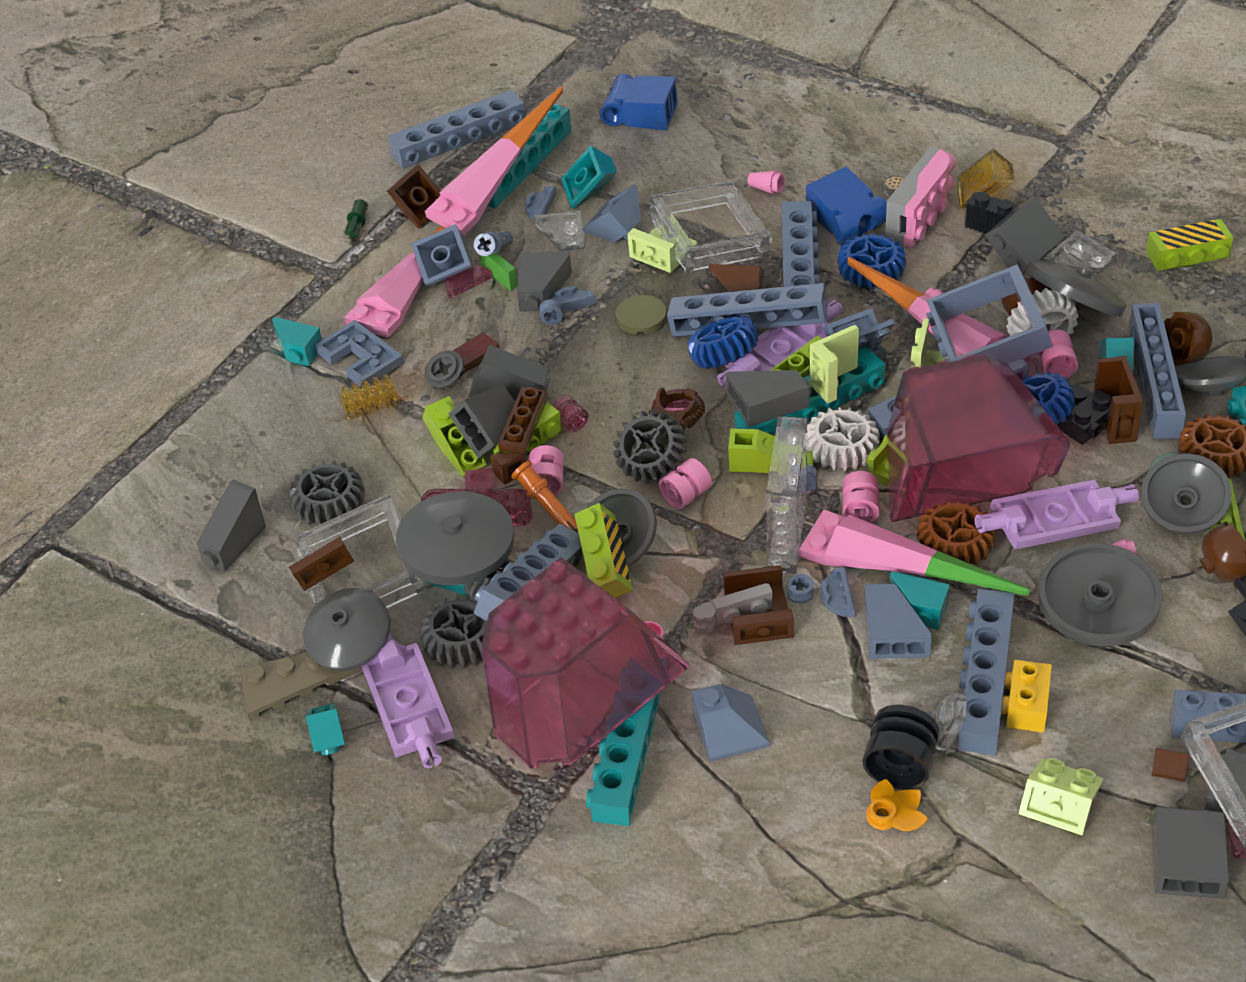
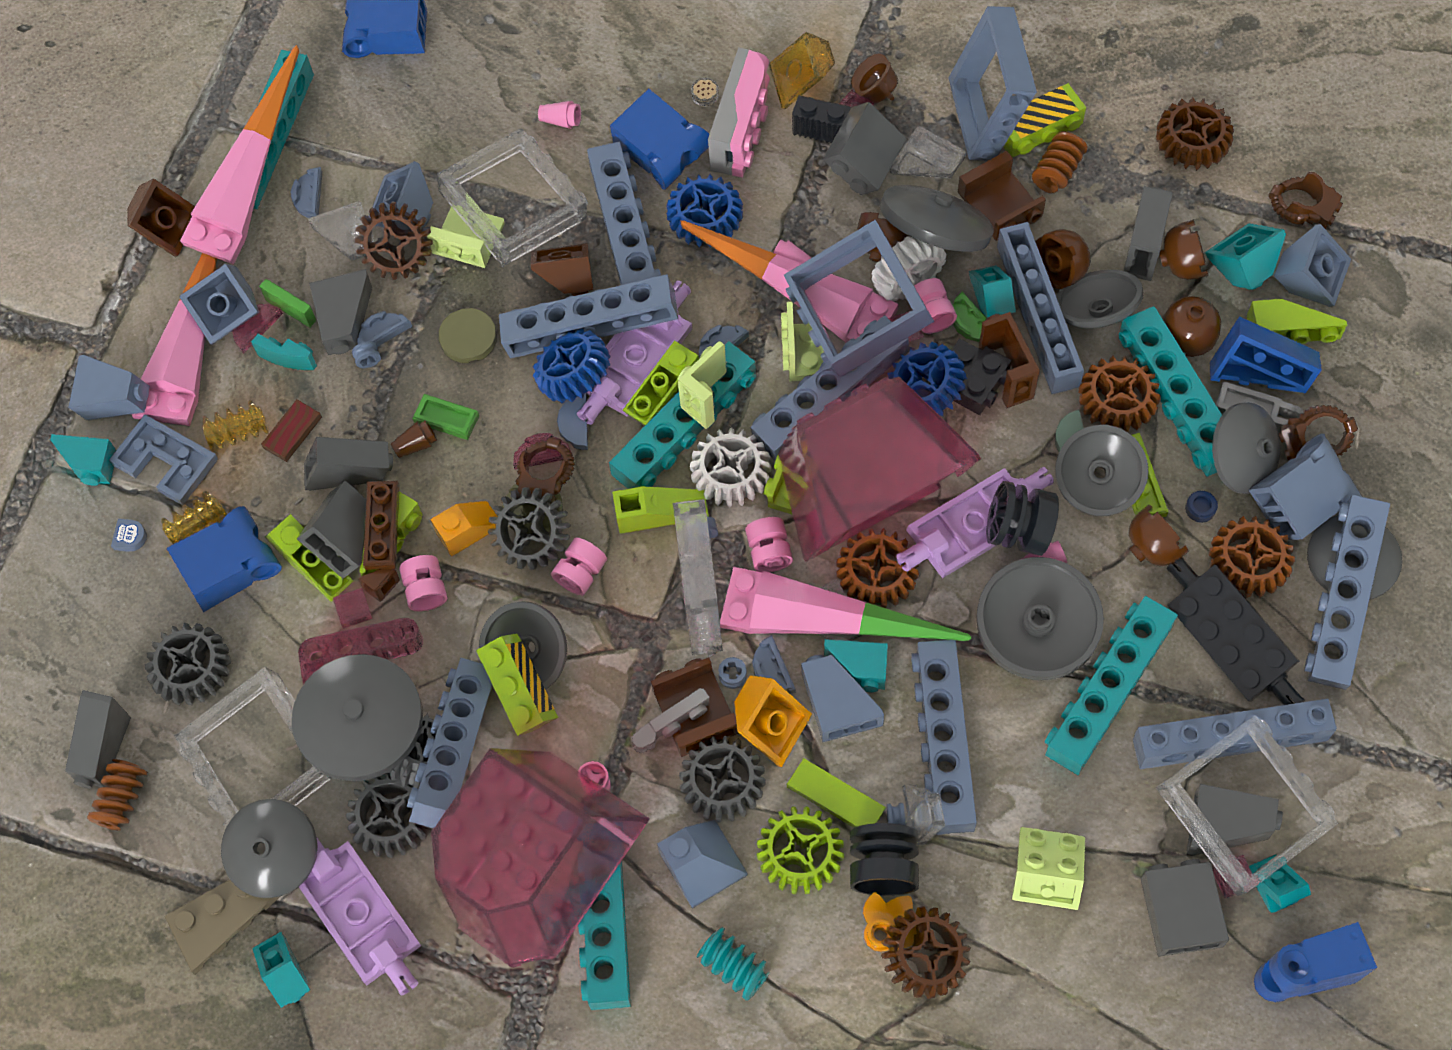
camera: 15 degrees left, 20 degrees up
reddish brown panel [289,537,354,591] -> none
dark green axle [344,199,368,239] -> none
sand blue brick [388,90,526,169] -> none
dark grey gear [424,350,465,390] -> none
sand blue pin [474,231,513,256] -> none
orange pin [511,460,578,533] -> none
clear pink wheel [553,395,588,432] -> none
teal slope [561,145,617,208] -> none
dark grey slope [726,370,812,427] -> none
sand blue bracket [823,308,896,350] -> none
yellow brick [1001,660,1052,732] -> none
reddish brown slope [1152,747,1189,781] -> none
none -> sand blue slope [68,355,150,420]
none -> dark orange piece [87,759,148,831]
none -> sand blue tile [111,519,147,552]
none -> blue piece [166,506,282,613]
none -> clear yellow piece [202,400,269,452]
none -> teal slope [251,333,317,370]
none -> reddish brown gear [354,201,433,280]
none -> reddish brown cone [391,420,437,458]
none -> bright green tile [412,394,479,440]
none -> light orange slope [430,501,498,557]
none -> sand blue tile [557,393,588,450]
none -> dark grey gear [679,736,766,823]
none -> teal piece [697,927,770,1000]
none -> light orange slope [734,676,812,767]
none -> lime gear [757,806,844,894]
none -> lime tile [787,758,886,828]
none -> reddish brown piece [851,53,898,103]
none -> reddish brown gear [881,906,971,999]
none -> sand blue window [948,6,1037,162]
none -> bright green tile [953,291,987,342]
none -> reddish brown panel [958,151,1046,241]
none -> black wheel [986,481,1059,556]
none -> dark orange piece [1032,131,1088,193]
none -> teal brick [1044,596,1178,775]

